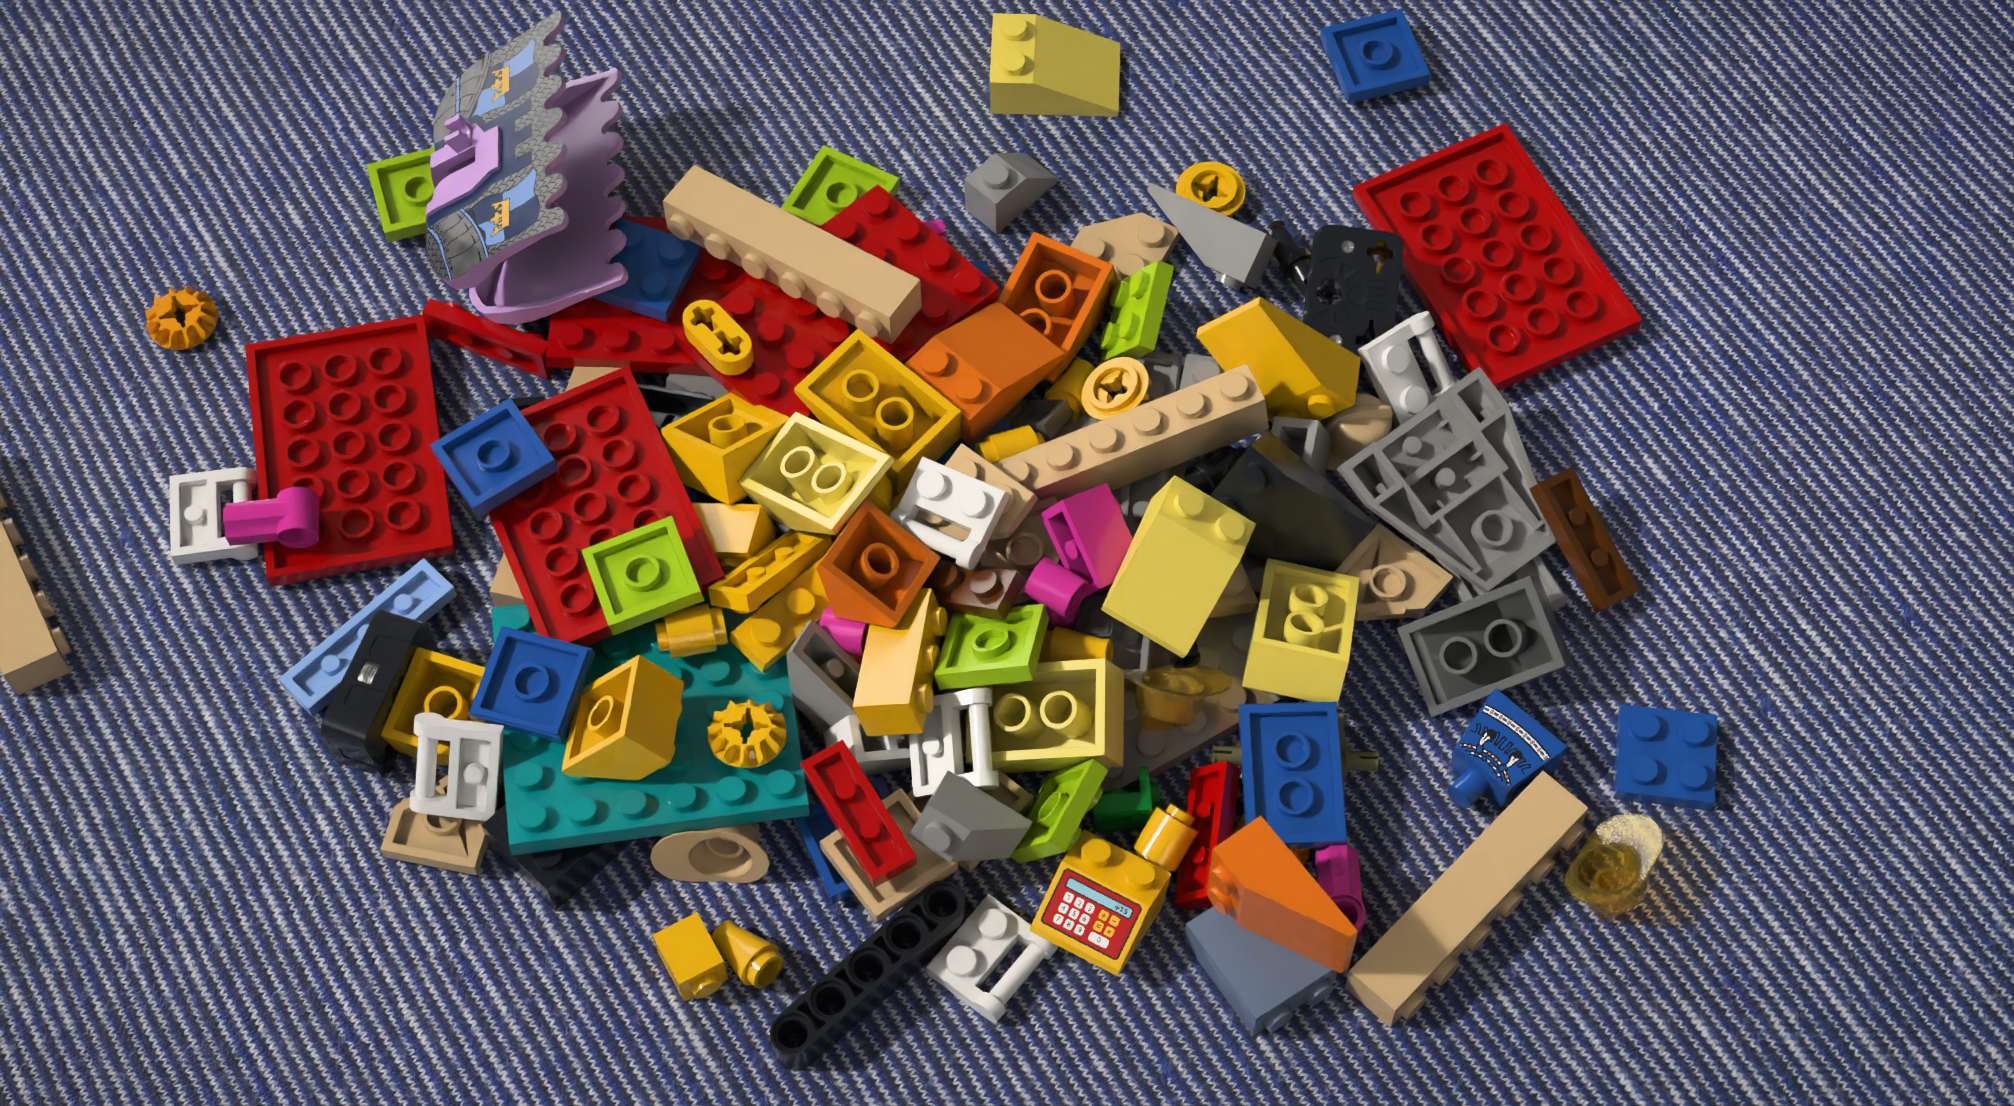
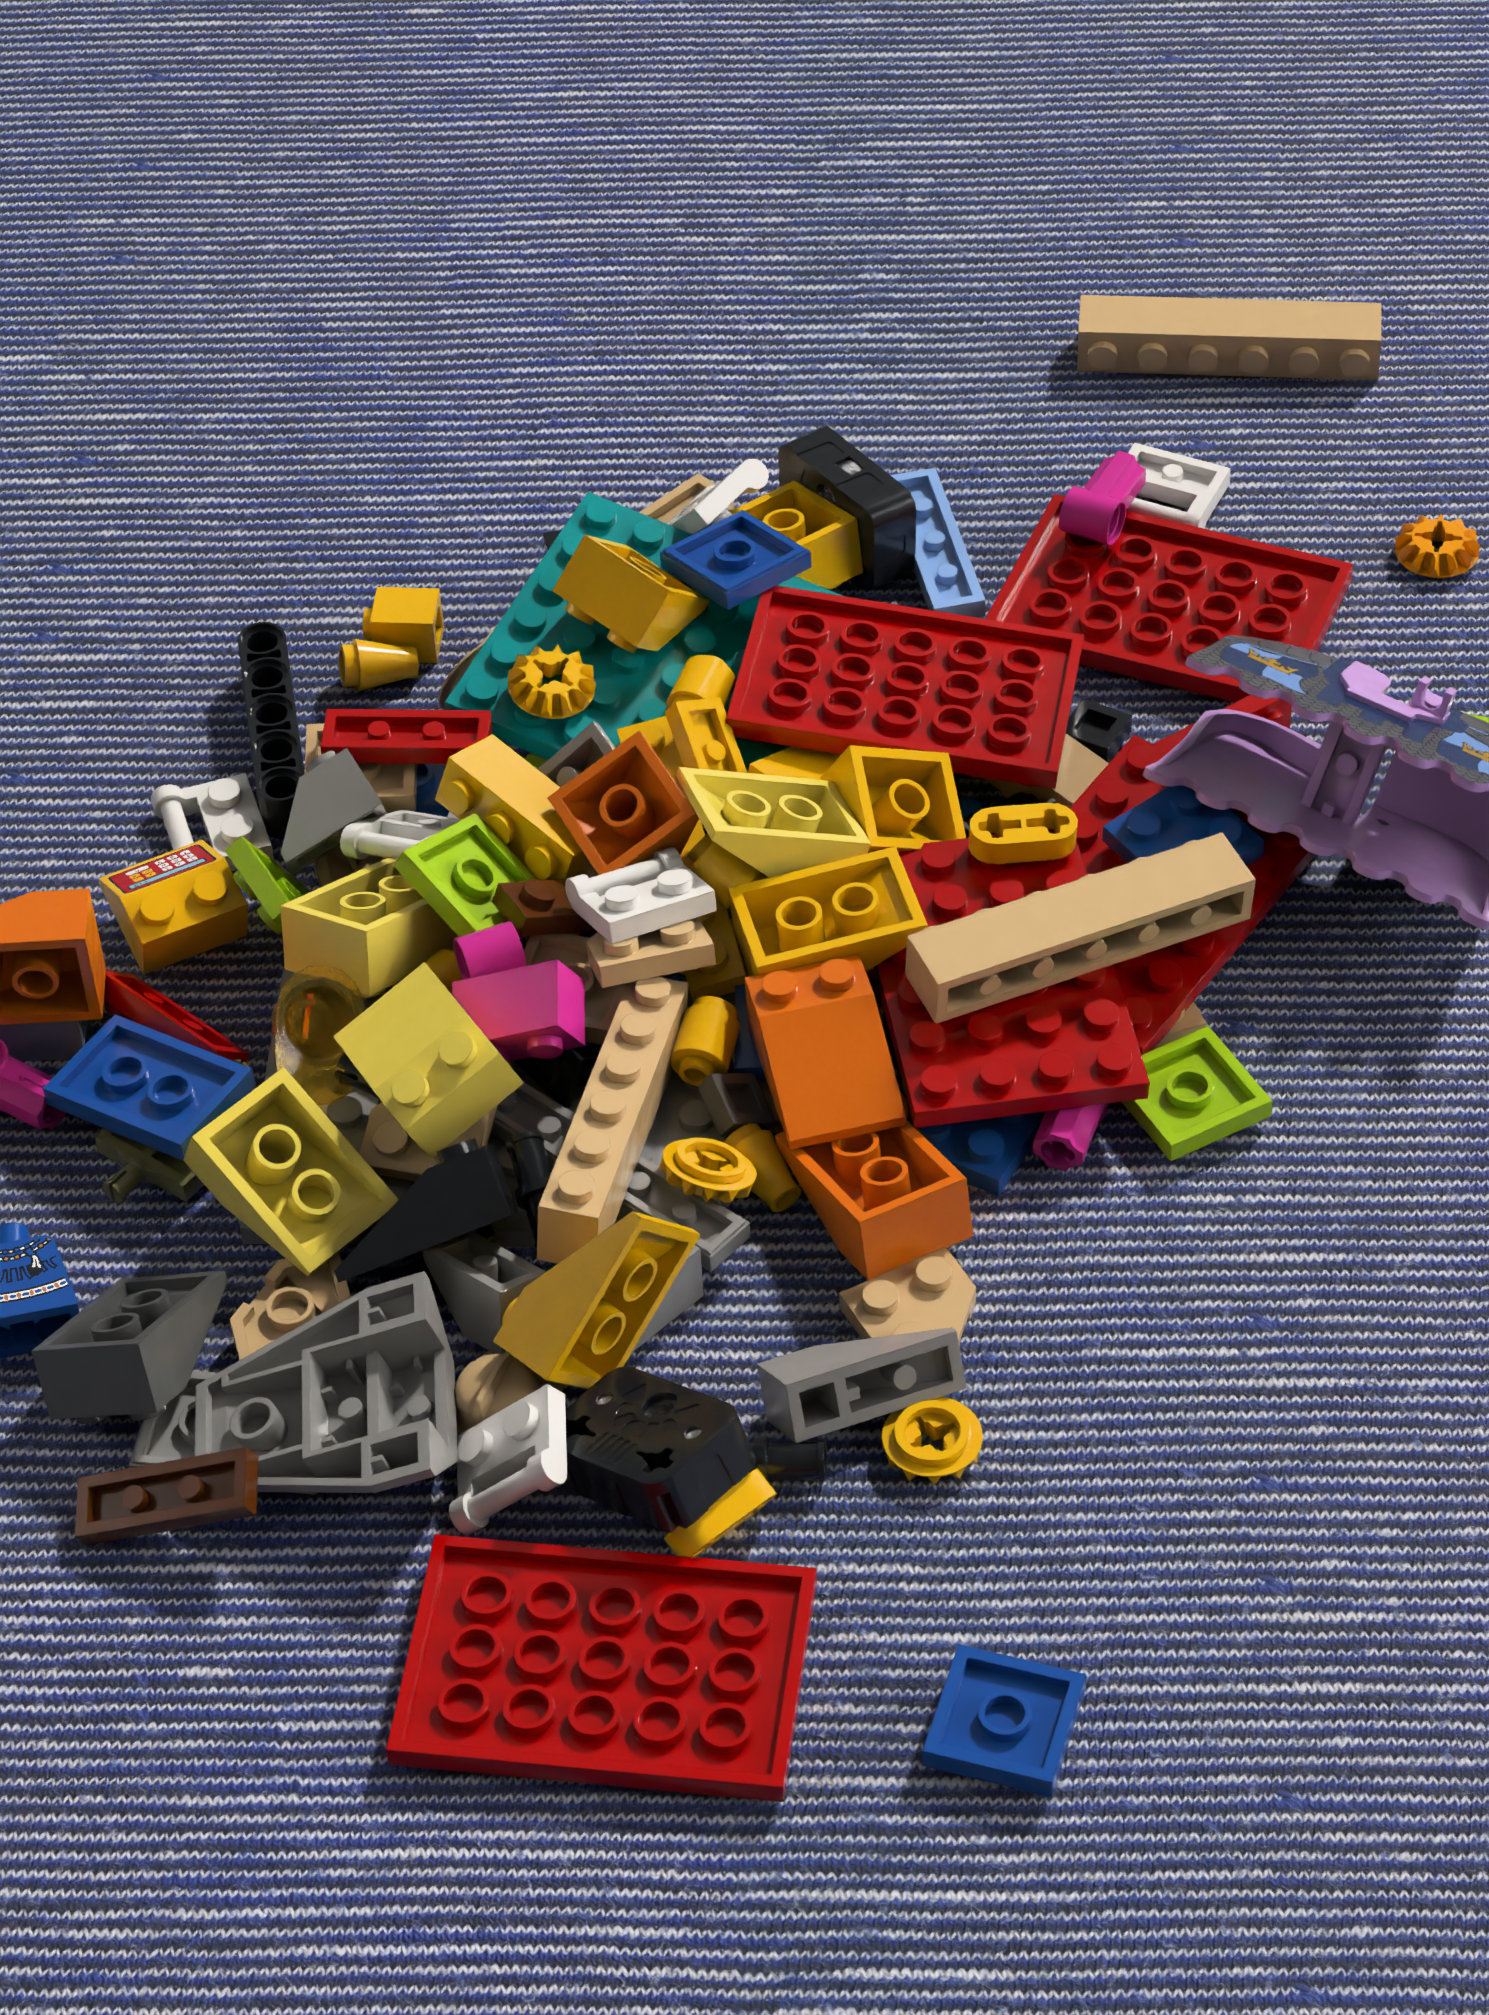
camera: 125 degrees right, 15 degrees down
blue plate [430,398,559,518] -> none
lime plate [581,516,705,636] -> none
light grey slope [964,153,1057,234] -> none
light yellow slope [989,13,1120,117] -> none
green bracket [1091,766,1161,833] -> none
lime plate [1100,260,1174,364] -> none
yellow brick [1133,803,1199,872] -> none

